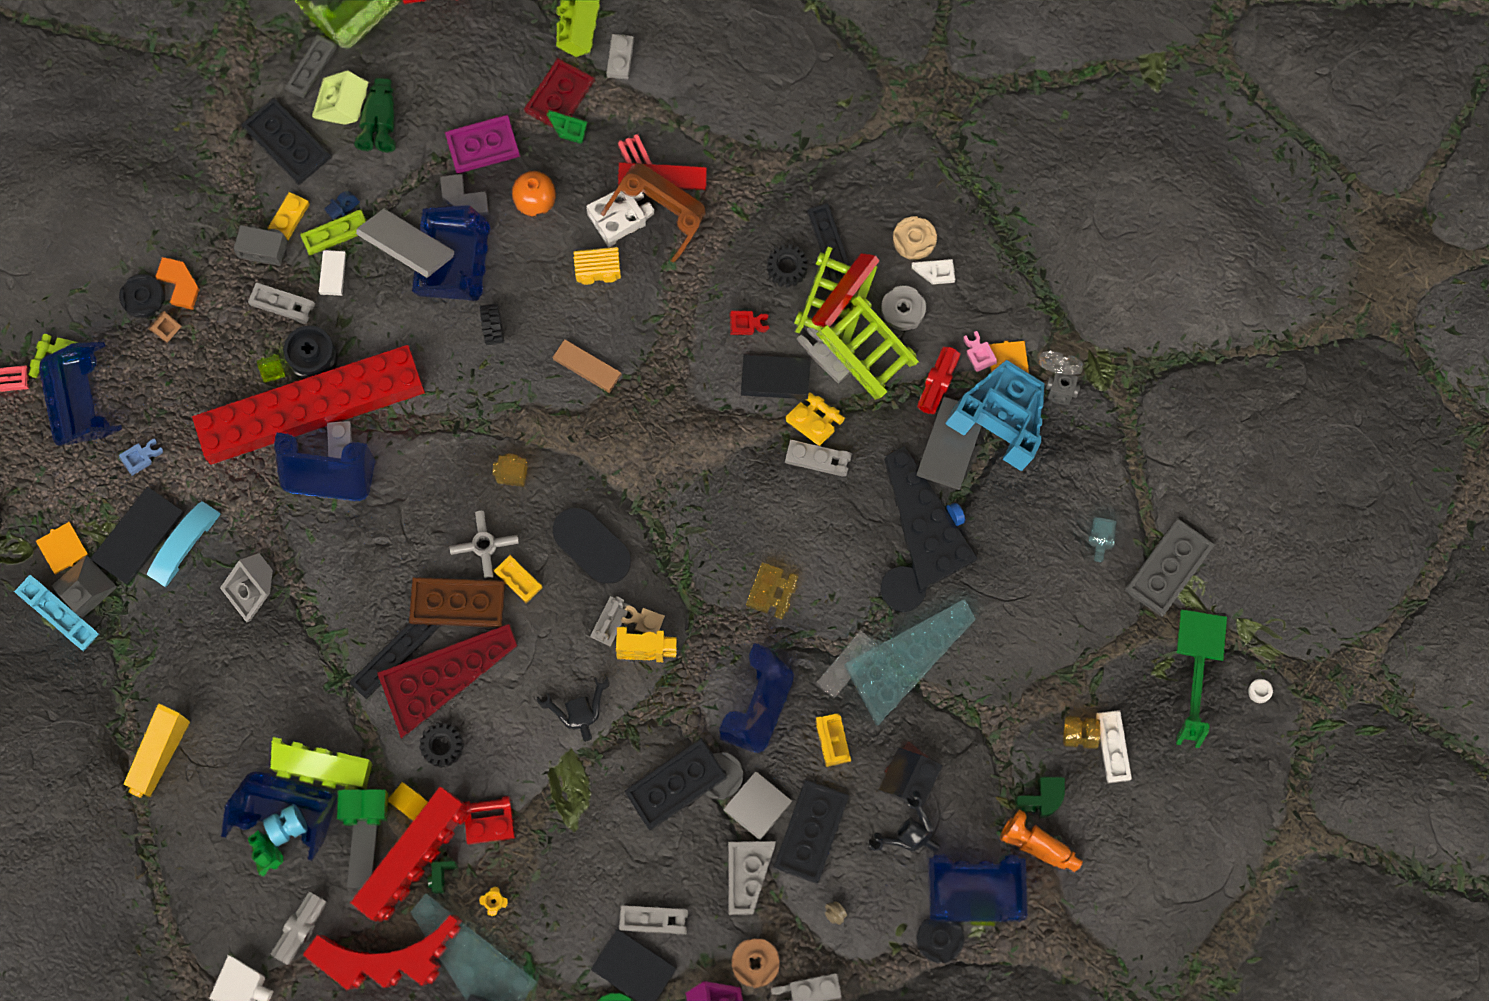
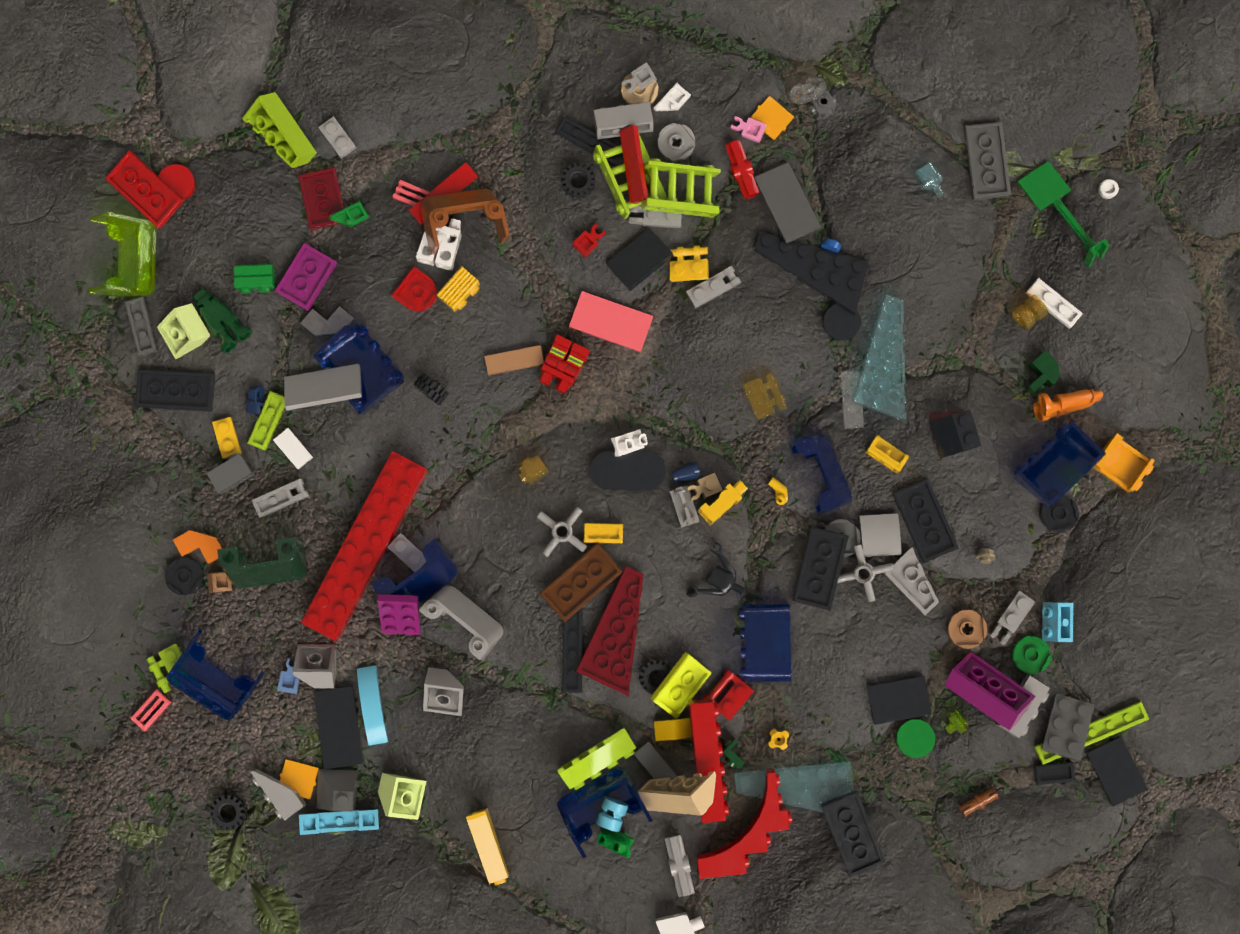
camera: 45 degrees left, 10 degrees up
clear neon green tile [257,354,286,383] -> none
black wheel [283,325,338,380] -> none
green brick [337,790,388,826] -> none
orange cylinder [512,171,556,216] -> none
light grey plate [619,906,688,935] -> none
black piece [869,791,940,852] -> none
dark azure wedge [945,360,1044,471] -> none
none -> clear green windscreen [217,537,307,589]
none -> green brick [234,264,276,294]
none -> light grey slope [251,769,307,820]
none -> light grey slope [293,644,337,688]
none -> magenta plate [377,594,421,636]
none -> yellowish green slope [378,773,426,820]
none -> red tile [391,266,437,312]
none -> light grey windscreen [419,585,503,660]
none -> red hips [539,335,590,394]
none -> coral tile [569,291,653,353]
none -> light grey brick [594,102,653,140]
none -> white hips [611,429,648,457]
none -> light grey plate [621,62,657,94]
none -> tan wedge [638,771,716,816]
none -> neon yellow tile [650,652,711,719]
none -> dark blue cone [672,461,702,482]
none -> clear blue windscreen [738,604,791,683]
none -> yellow arm [768,477,788,505]
none -> light grey bar [837,544,894,602]
none -> light orange panel [1091,433,1155,493]

